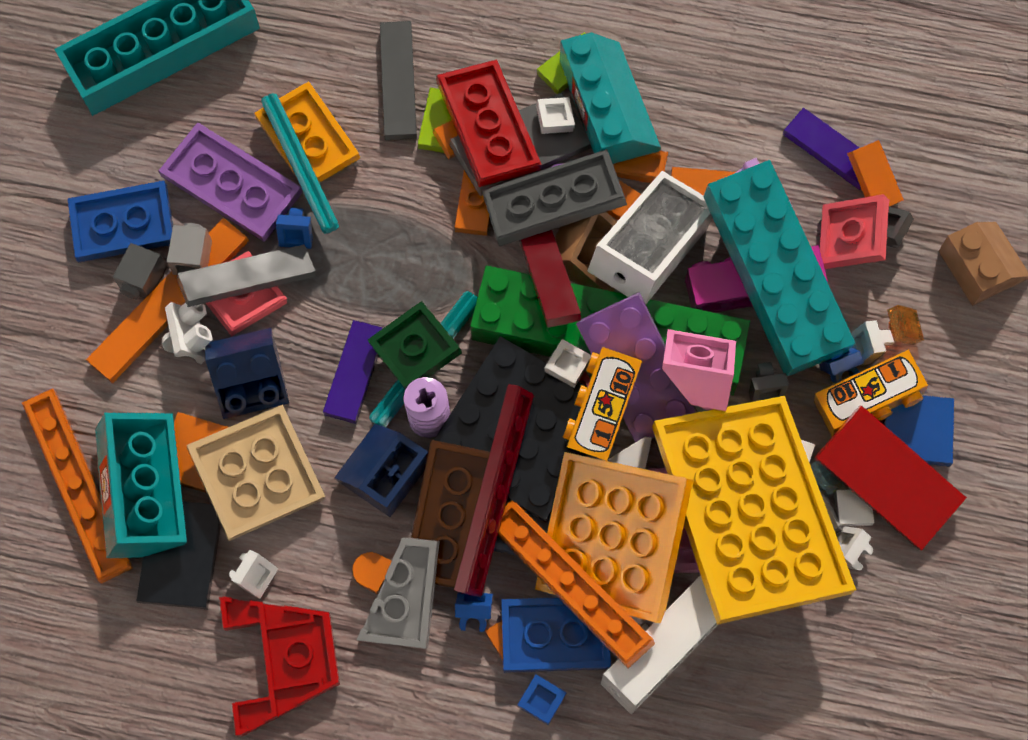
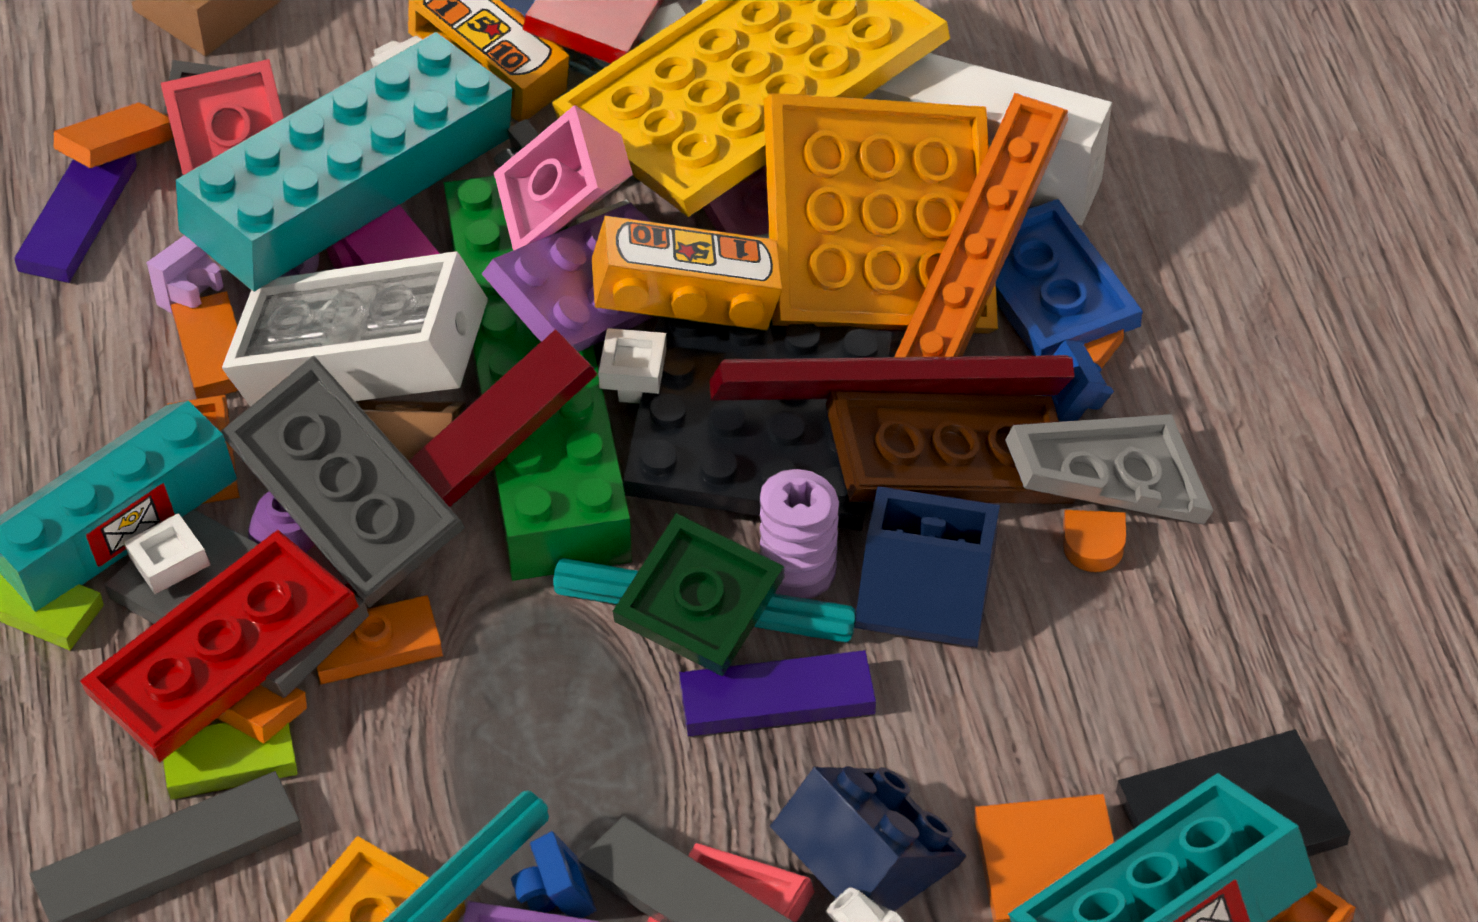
camera: 115 degrees left, 20 degrees down
tan plate [186,405,325,541] -> none
red wing [219,596,340,737] -> none
white tile [229,550,278,599] -> none
blue plate [517,674,567,725] -> none
clear orange plate [887,305,924,345] -> none

